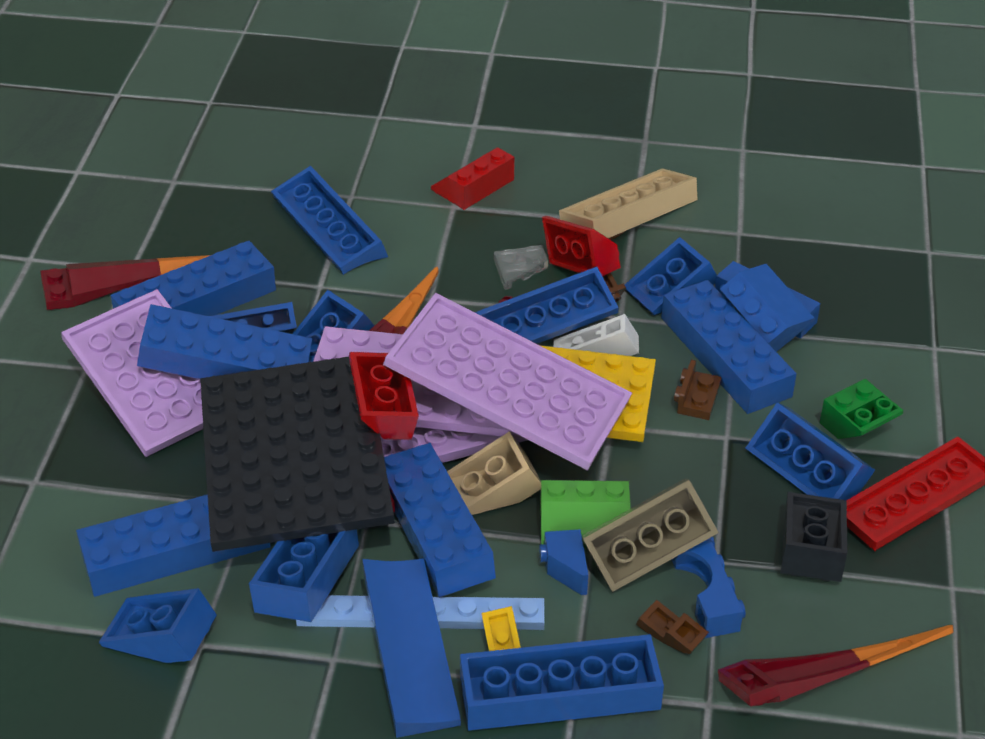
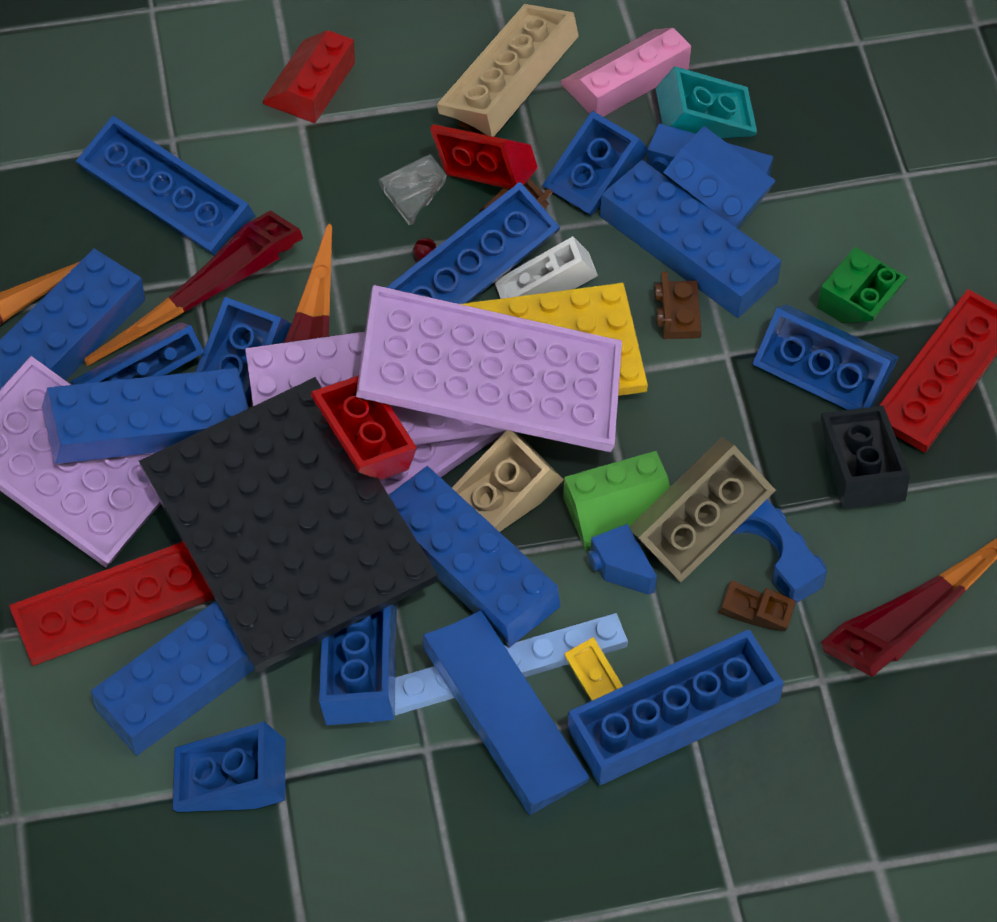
camera: 20 degrees left, 15 degrees up
none -> red plate [9,542,214,666]
none -> dark red plate [84,210,303,366]
none -> bright pink slope [561,28,691,117]
none -> teal slope [656,66,757,138]

